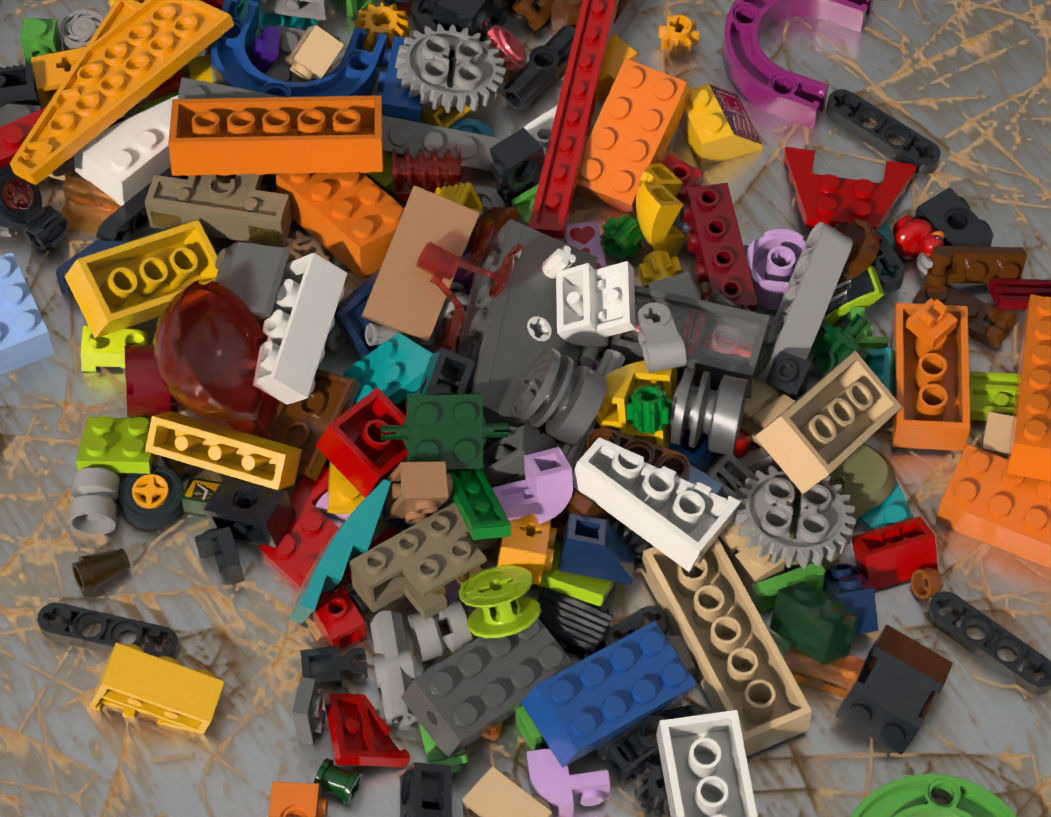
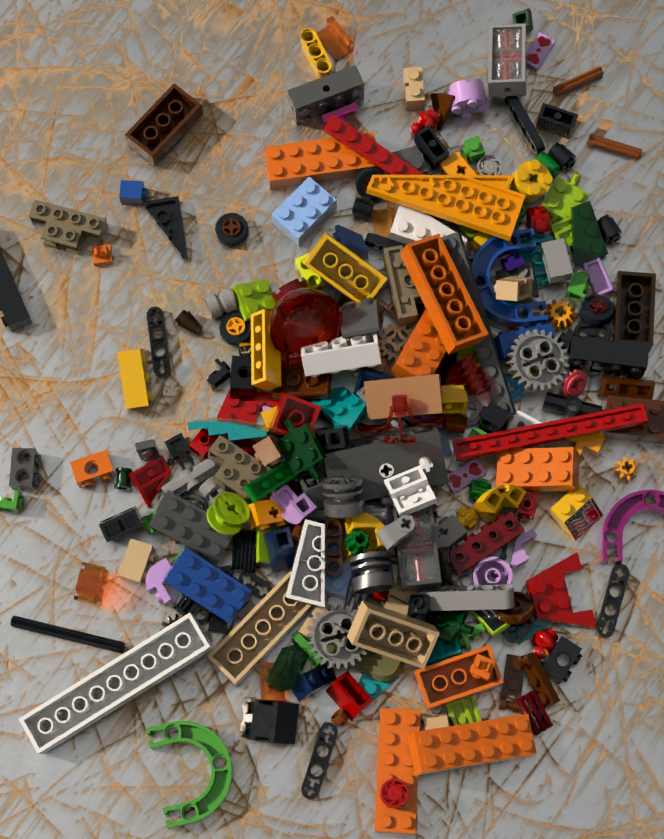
camera: 70 degrees right, 15 degrees up
none -> lavender slope [510,528,537,571]

